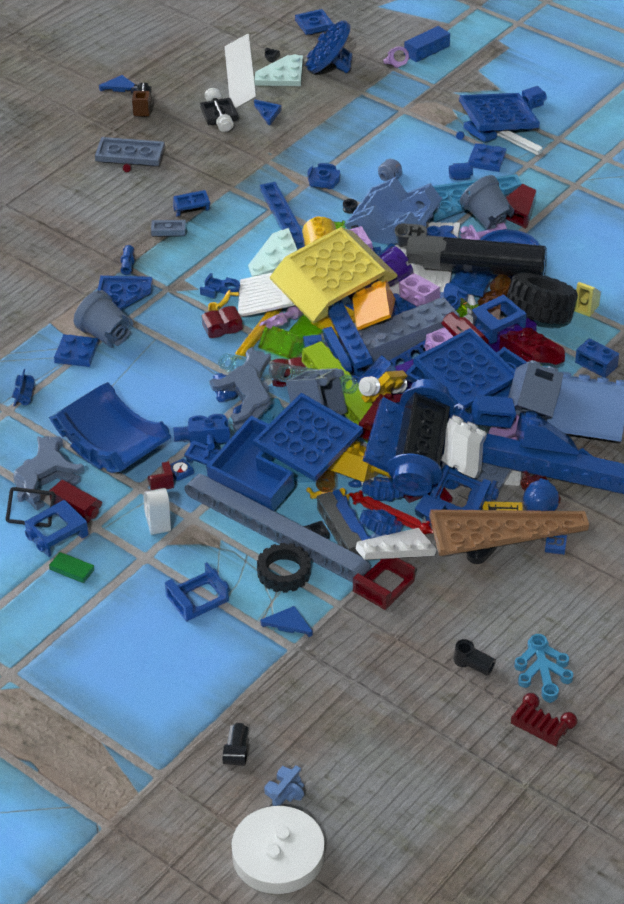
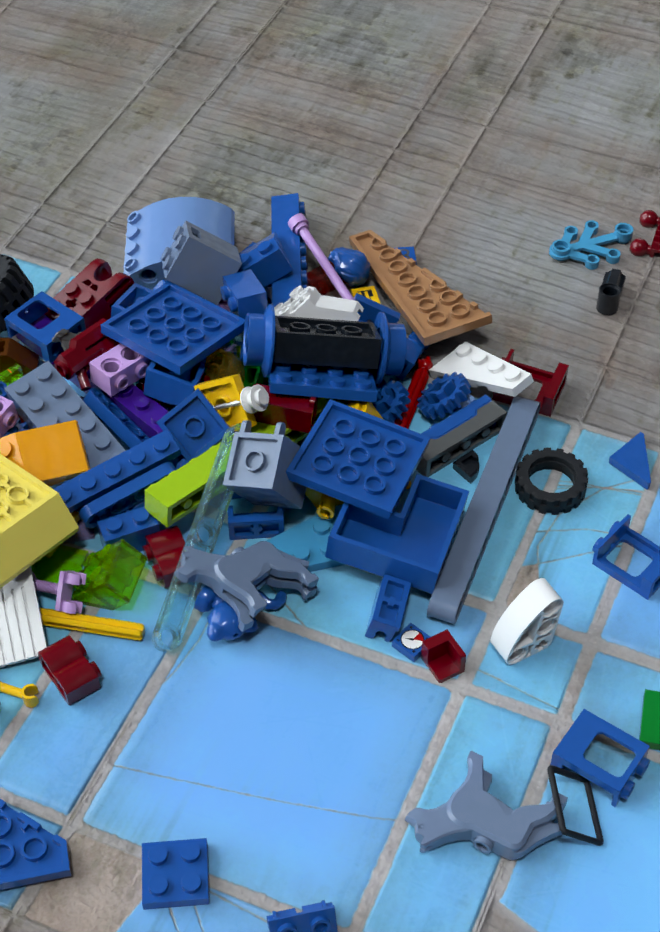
camera: 105 degrees left, 5 degrees up
blue panel [49,382,172,473] -> none
dark red brick [49,480,102,523] -> none
sand blue piece [73,290,133,348] -> none
blue piece [173,414,230,450] -> none
blue brick [575,338,619,378] -> none
none -> lavender piece [288,213,353,300]

